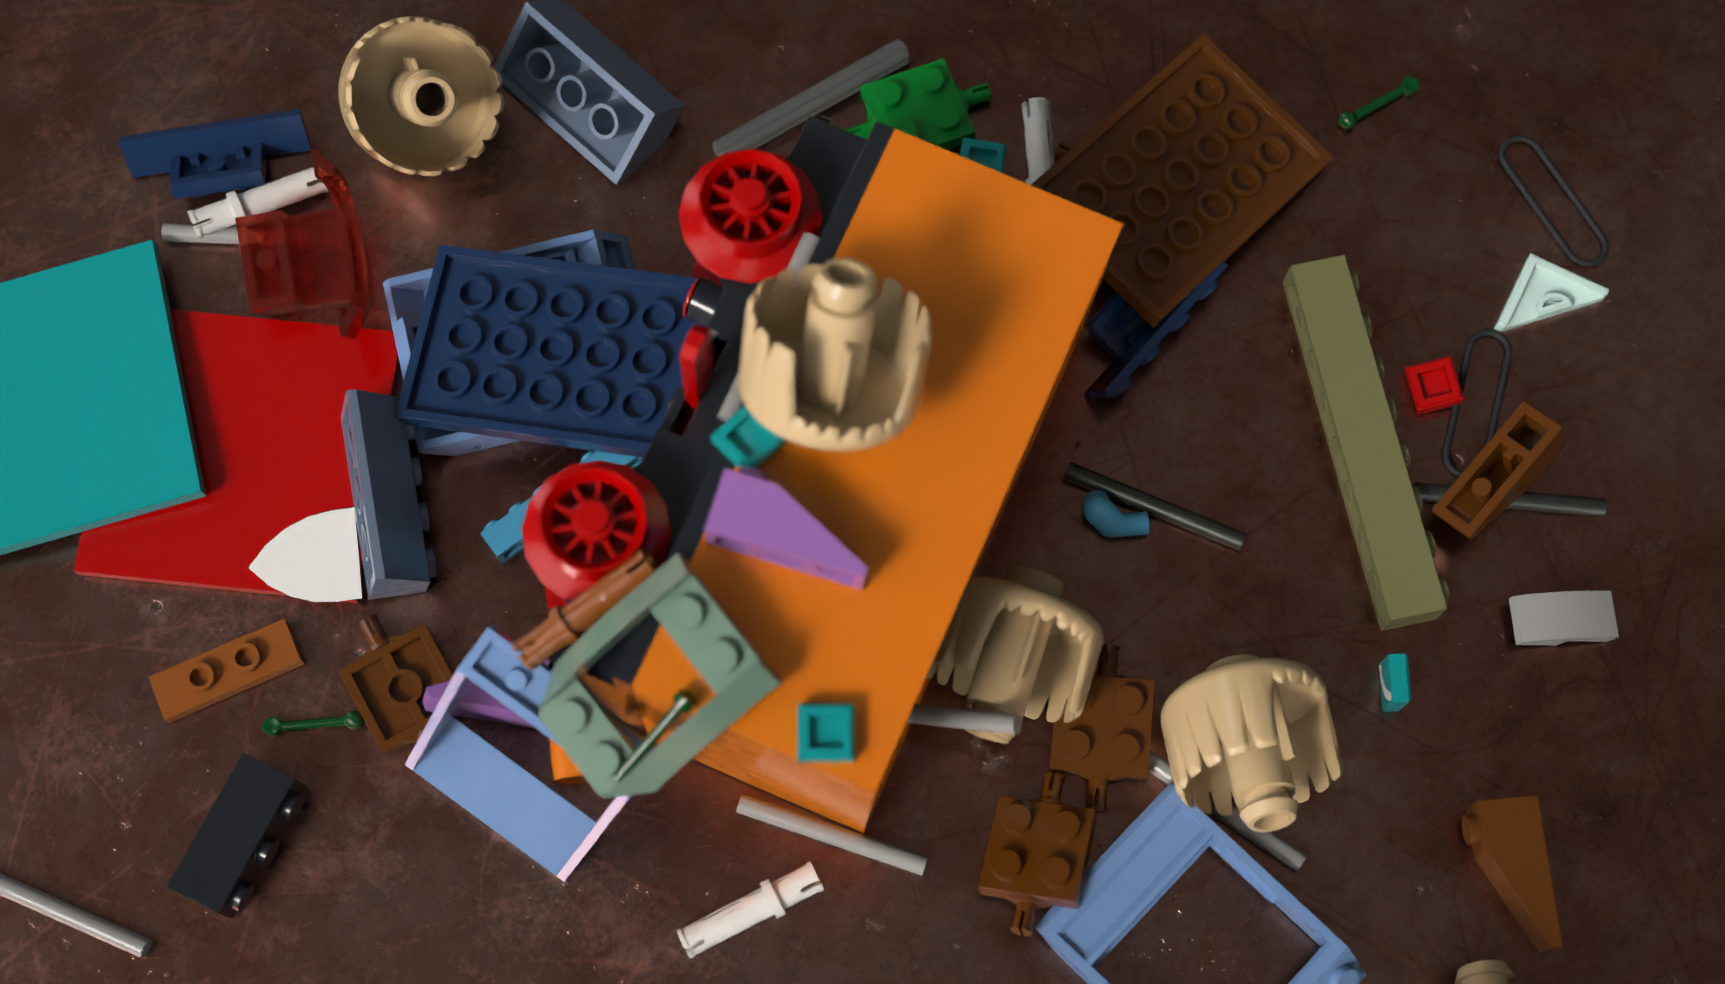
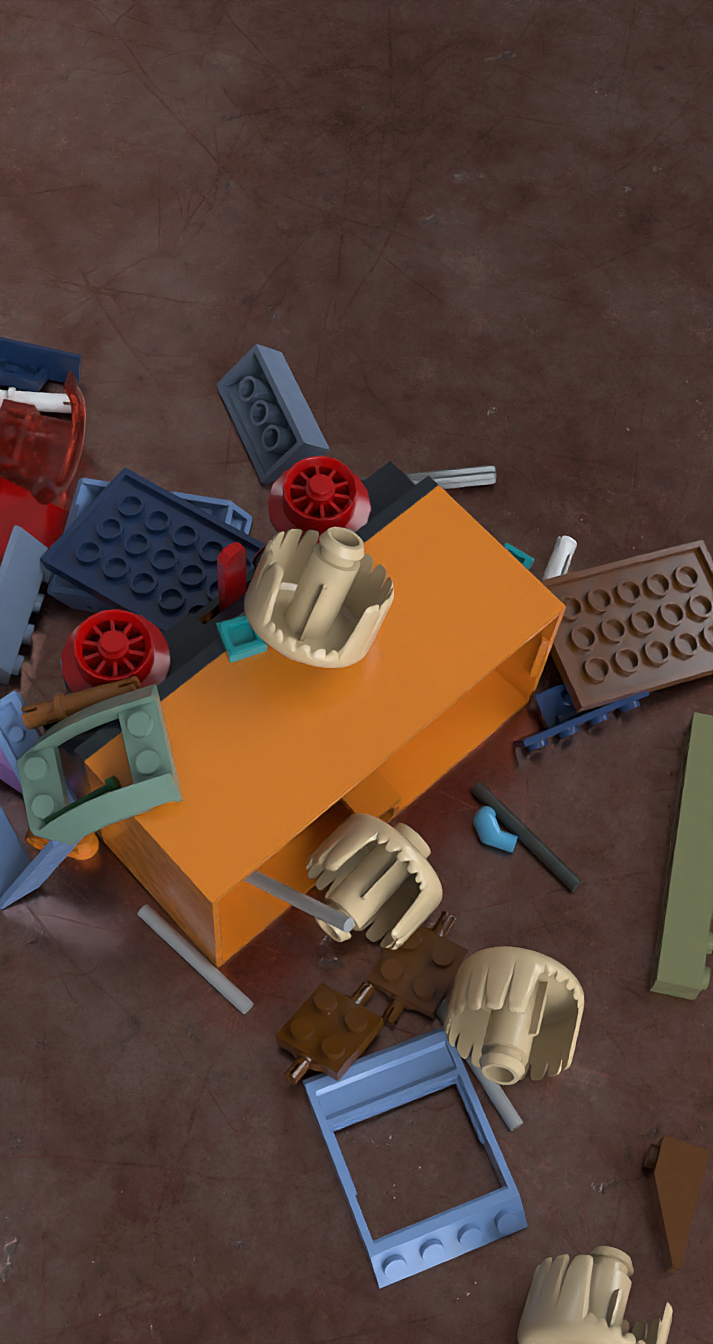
camera: 20 degrees right, 10 degrees down
tan piece [338,16,504,176] -> none
white pin [676,861,824,959] -> none
medium lavender slope [704,467,867,590] -> none
teal tile [797,704,854,763] -> none
green plate [843,58,992,150] -> none
teal tile [1378,654,1411,712] -> none

